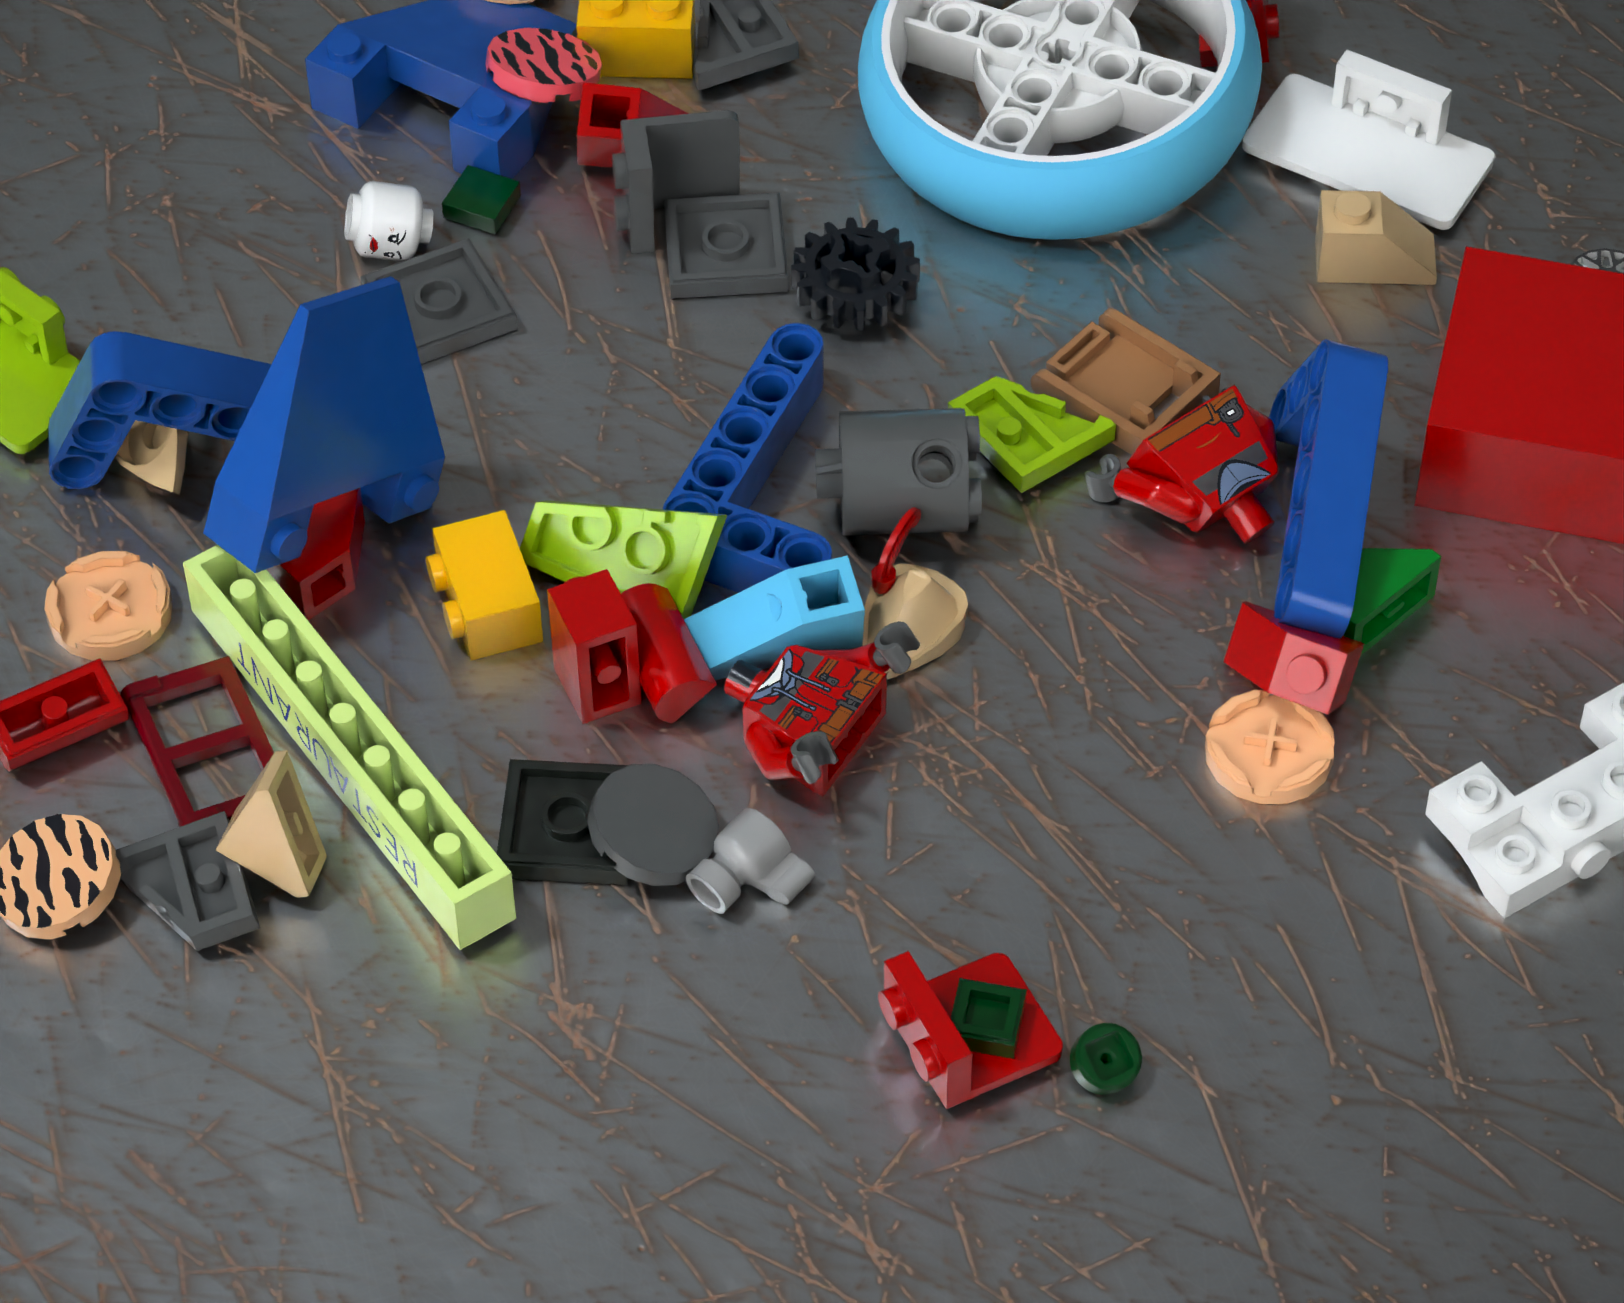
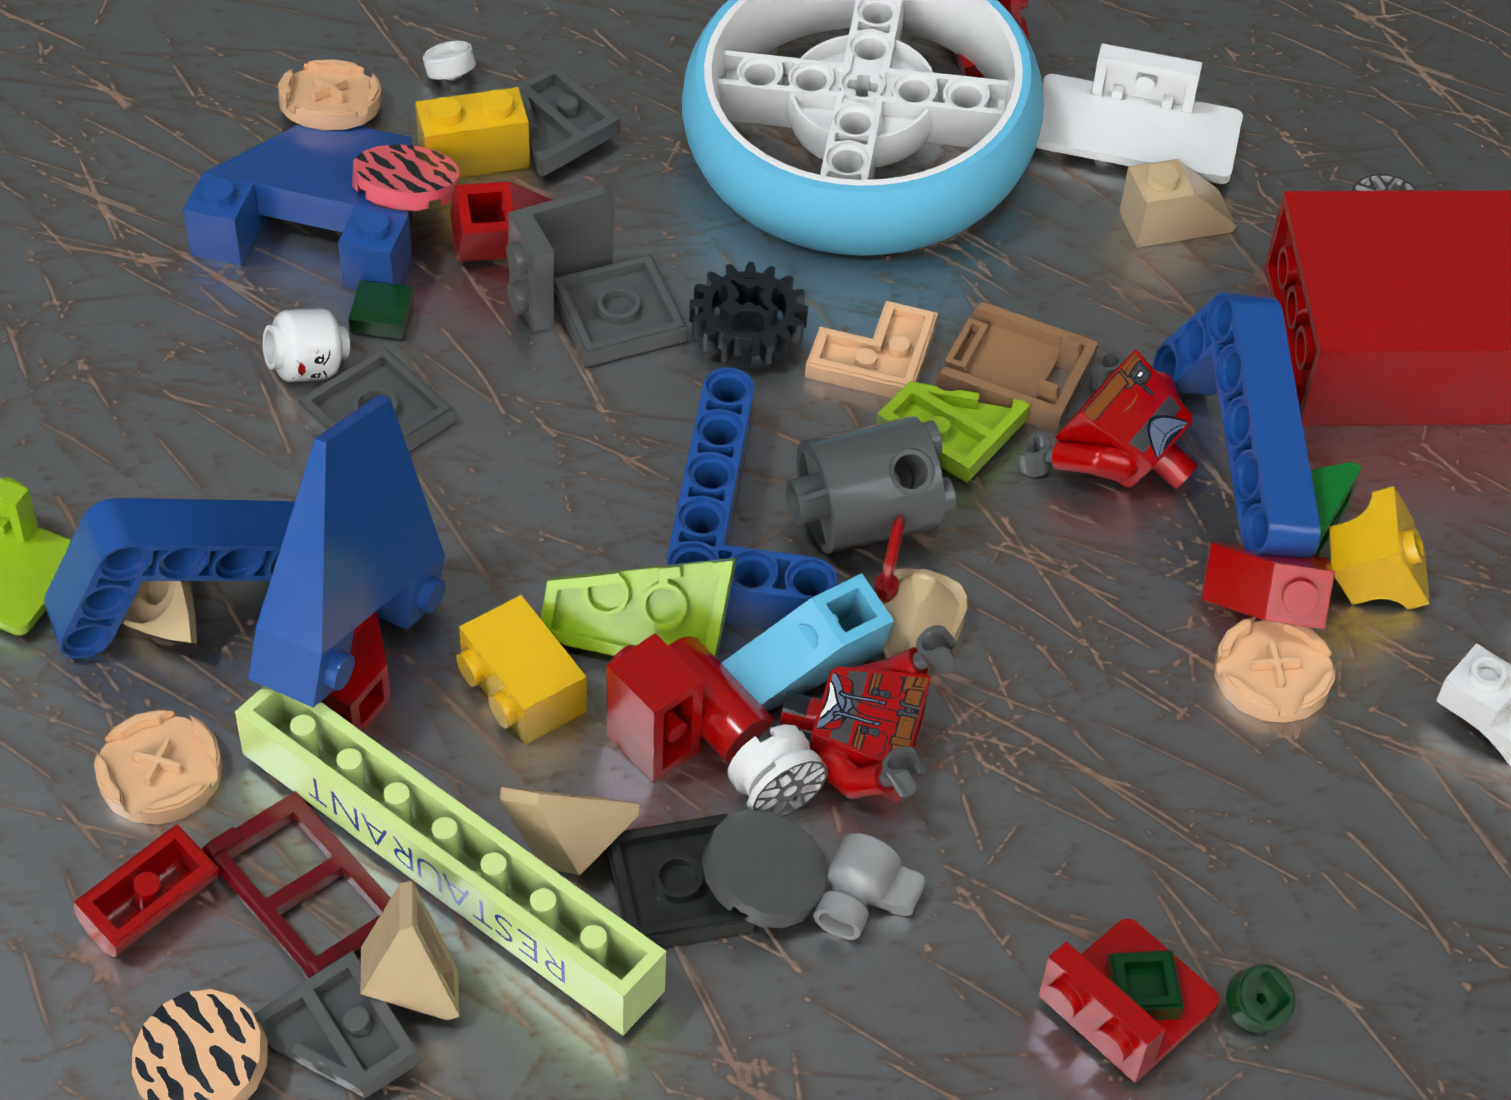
camera: 20 degrees left, 0 degrees up
none -> tan slope [499,787,640,875]
none -> white wheel [728,724,828,817]
none -> light nougat tile [805,301,938,398]
none -> yellow brick [1329,486,1430,610]

